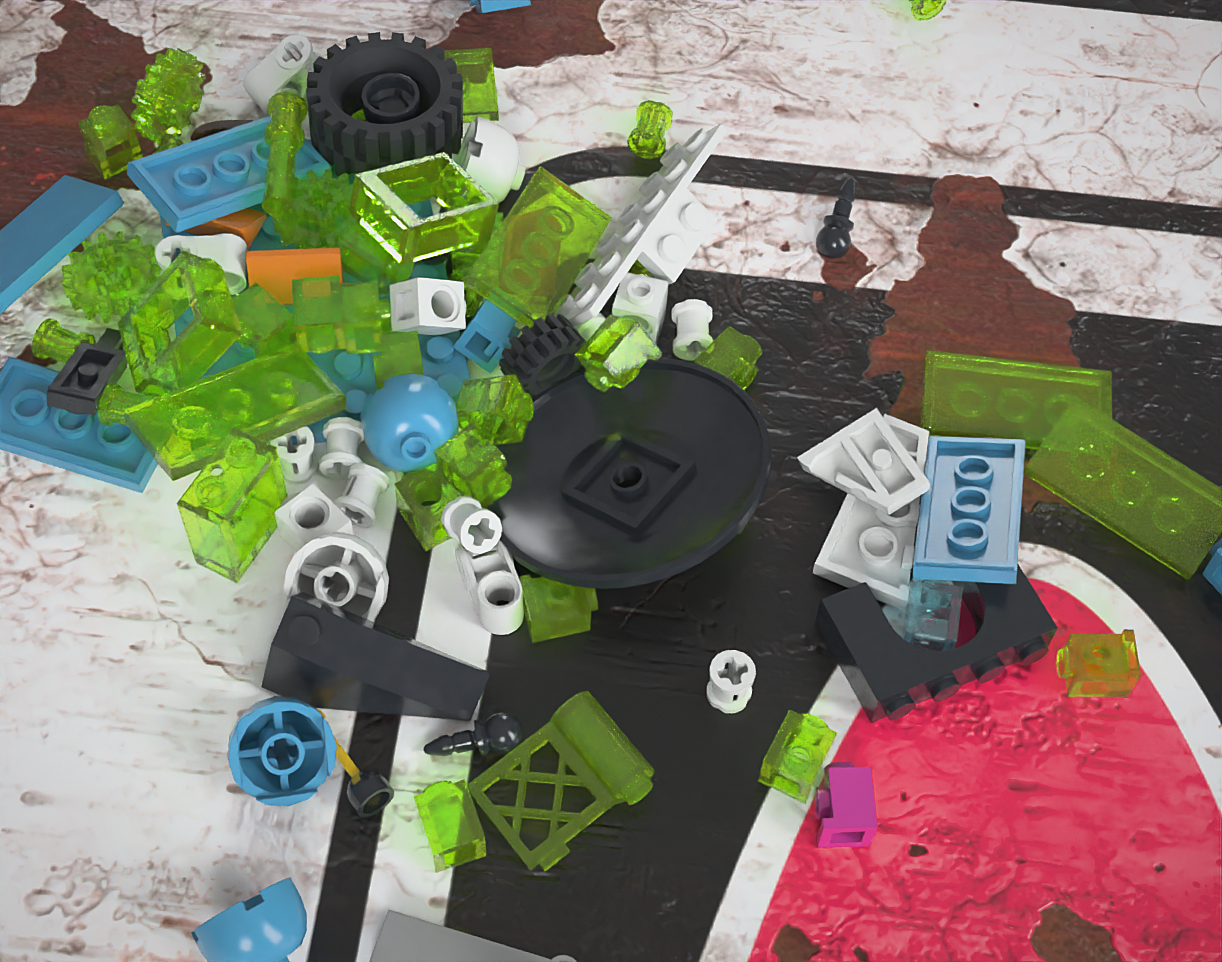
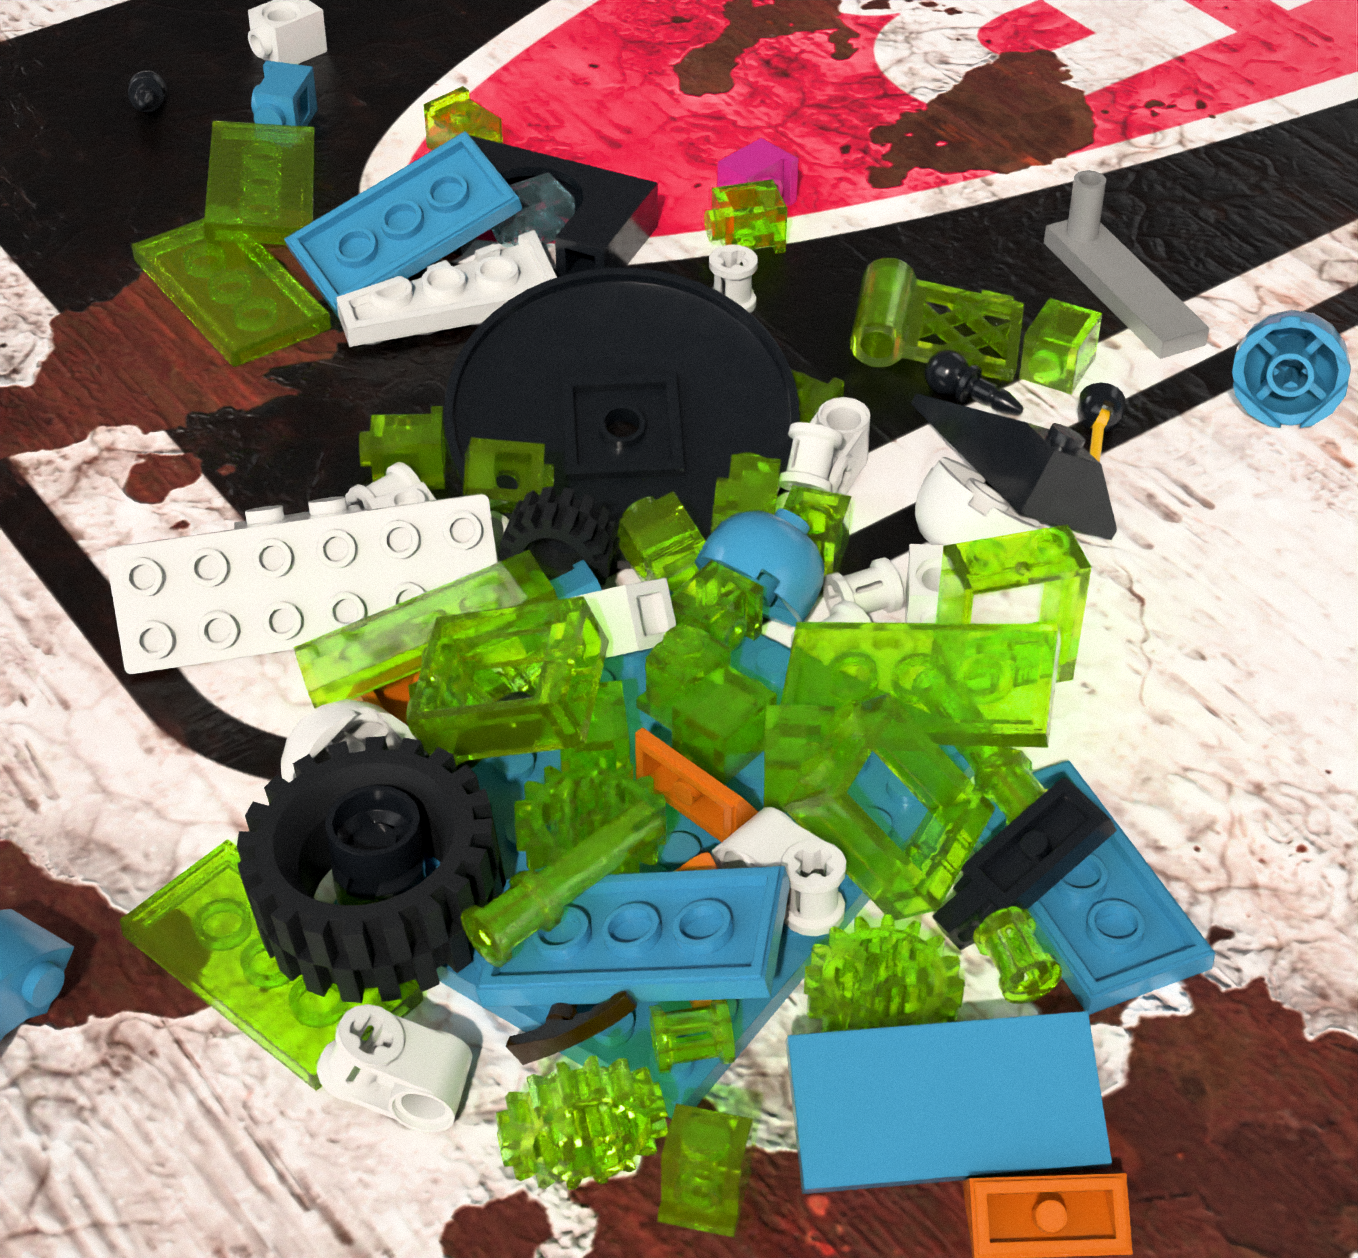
camera: 130 degrees left, 15 degrees down
dark azure cylinder [227,696,337,806] -> none
clear neon green bush [627,100,673,159] -> none
white wing [797,408,931,515] -> none
black bar [816,178,856,259] -> none

